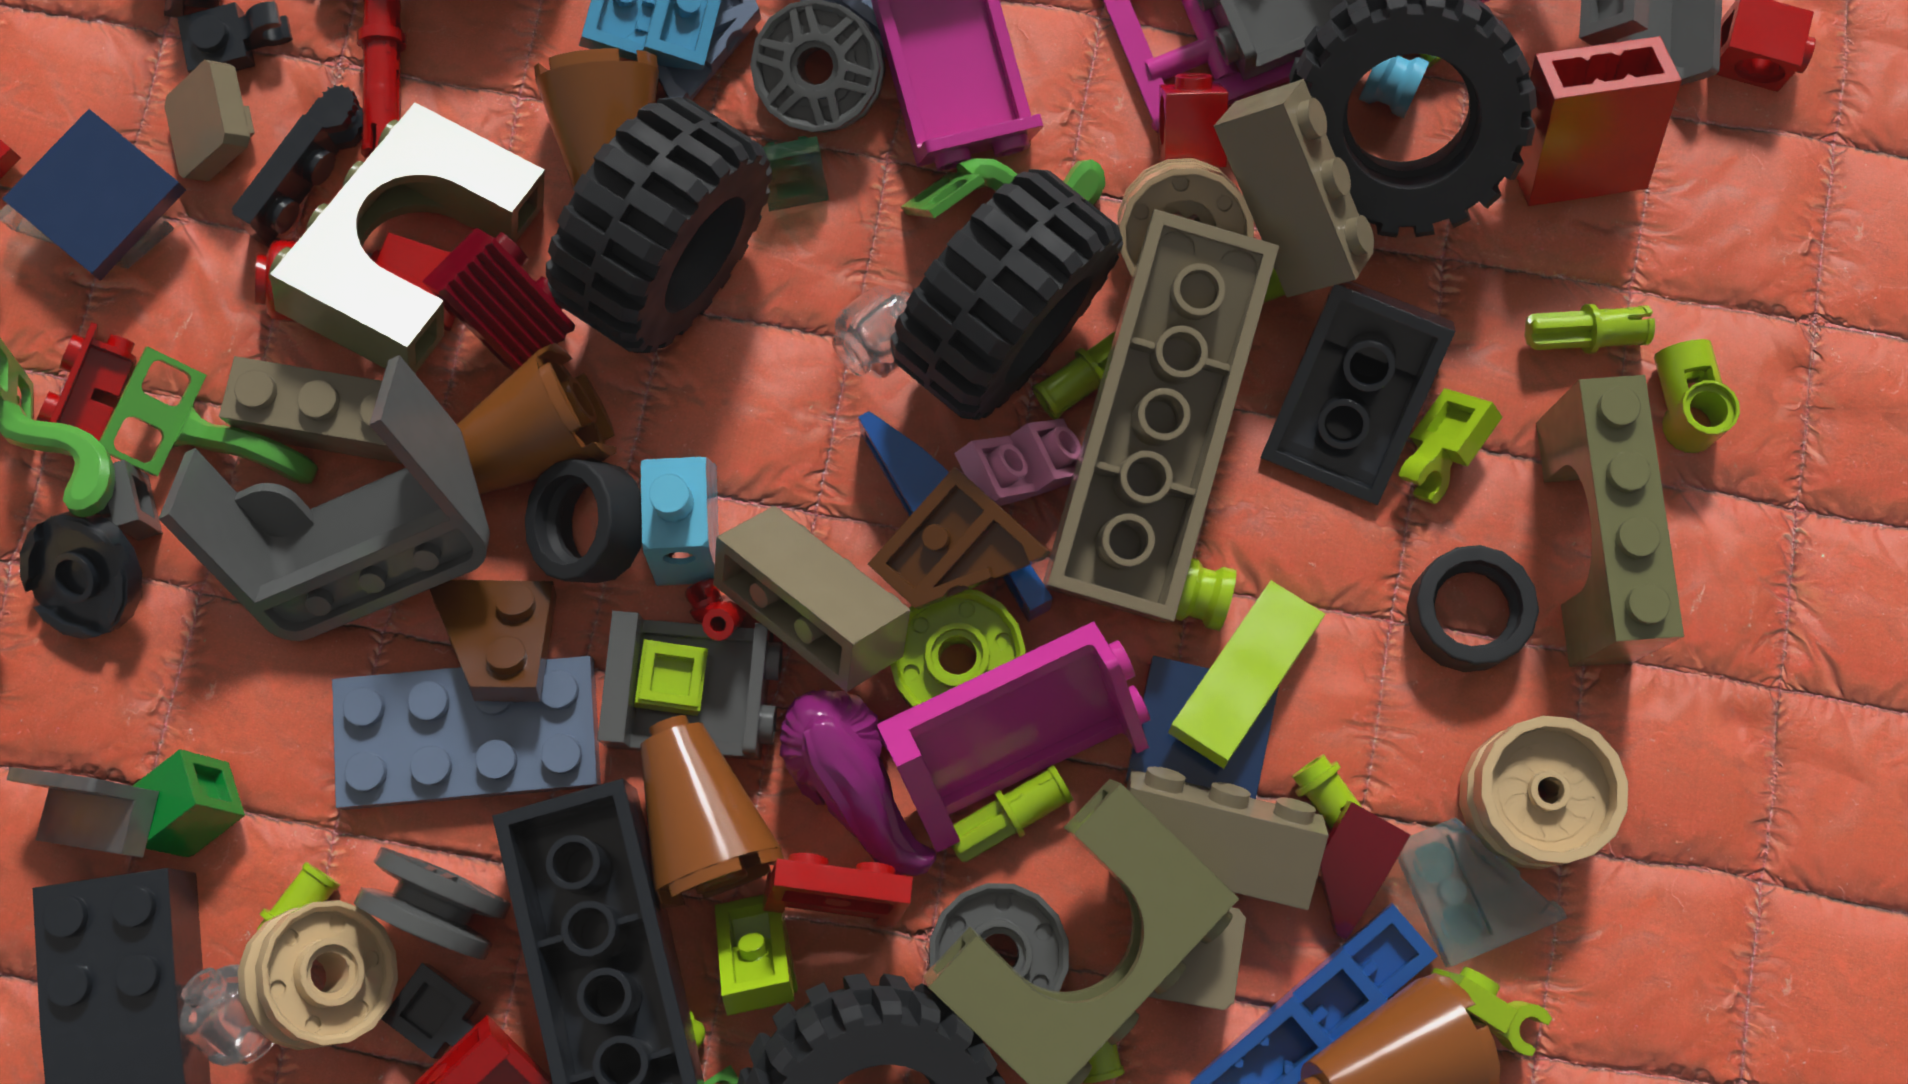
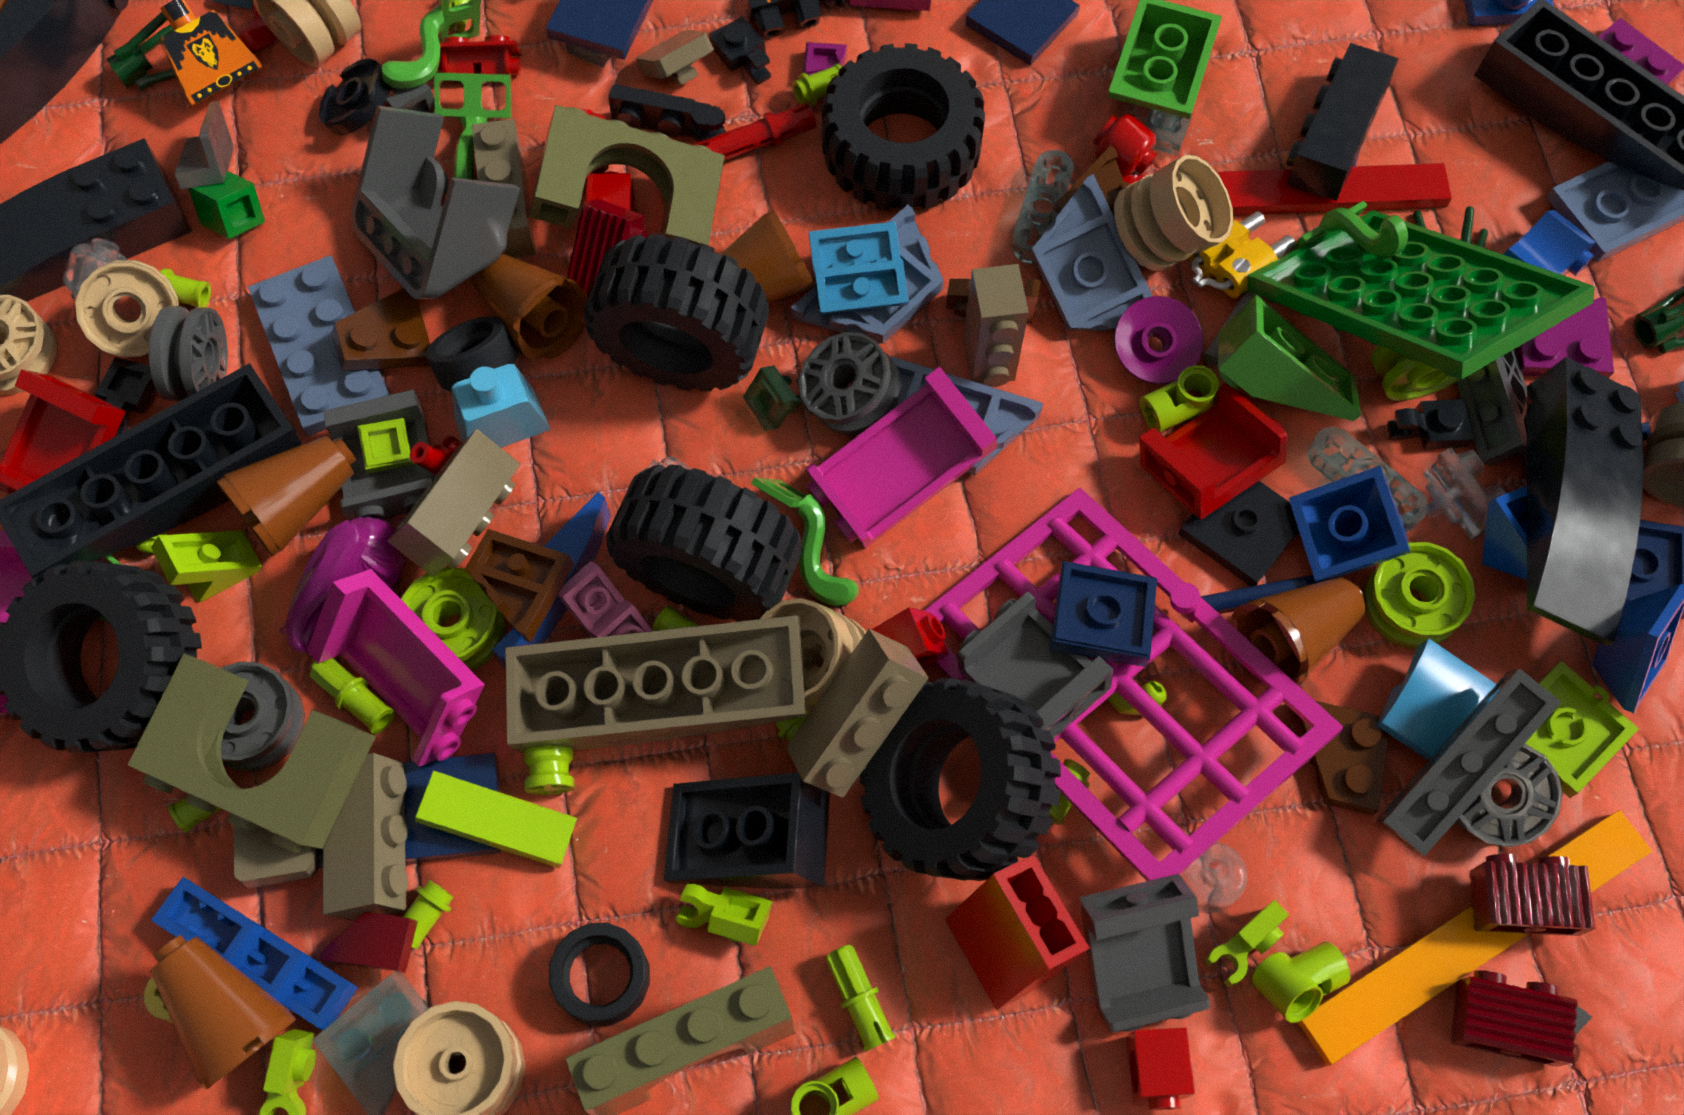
camera: 70 degrees right, 10 degrees down
red plate [762,853,913,928] -> none

